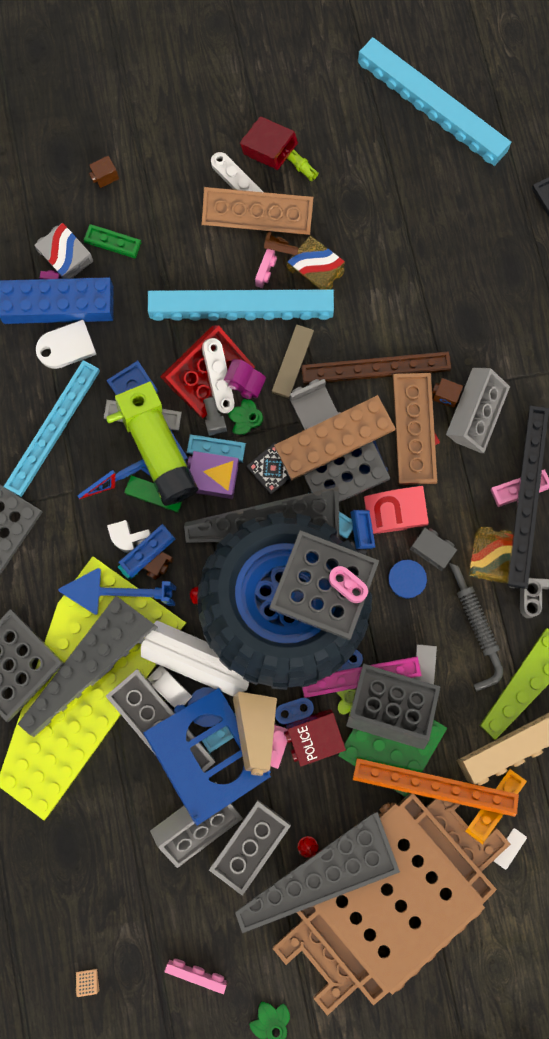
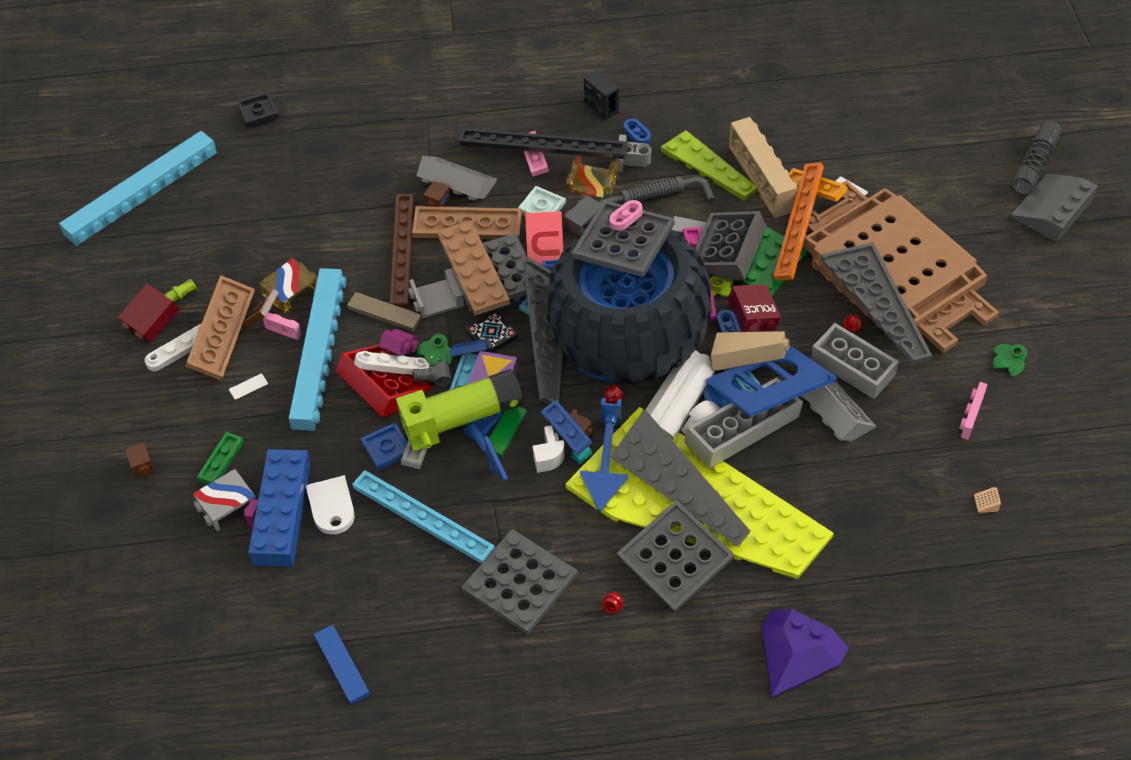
camera: 85 degrees left, 25 degrees down
none -> white sticker [229,374,268,399]
none -> blue tile [449,338,491,357]
none -> light aqua tile [518,186,566,216]

